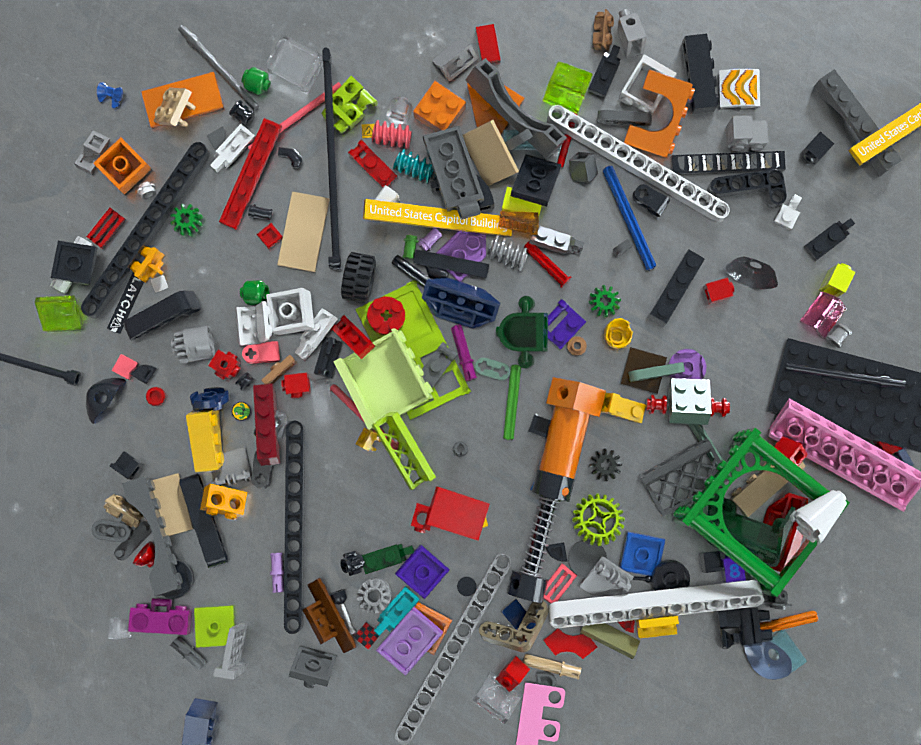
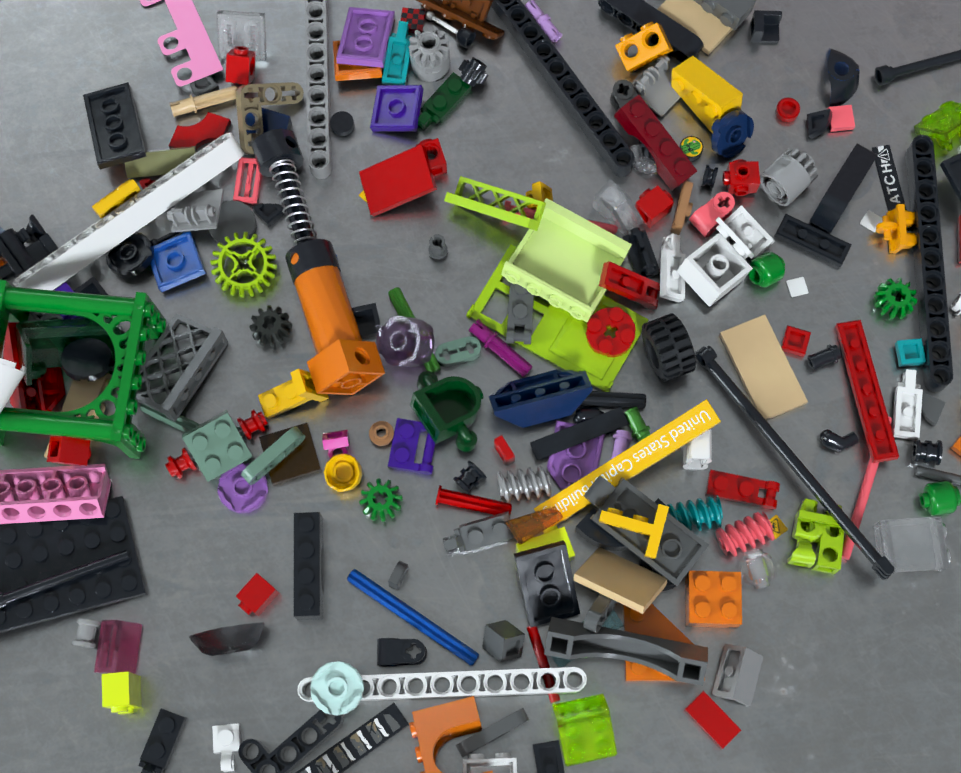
camera: 150 degrees right, 10 degrees down
none -> black tile [61,338,112,382]
none -> black tile [83,82,147,170]
none -> light aqua tile [311,661,364,716]
none -> dark pink tile [322,429,349,459]
none -> clear purple brick [376,316,435,367]
none -> black bush [453,461,487,494]
none -> red tile [494,435,515,466]
none -> yellow bracket [599,504,669,559]
none -> black tile [774,214,852,267]
none -> white sticker [786,277,809,297]
none -> teal plate [895,338,926,367]

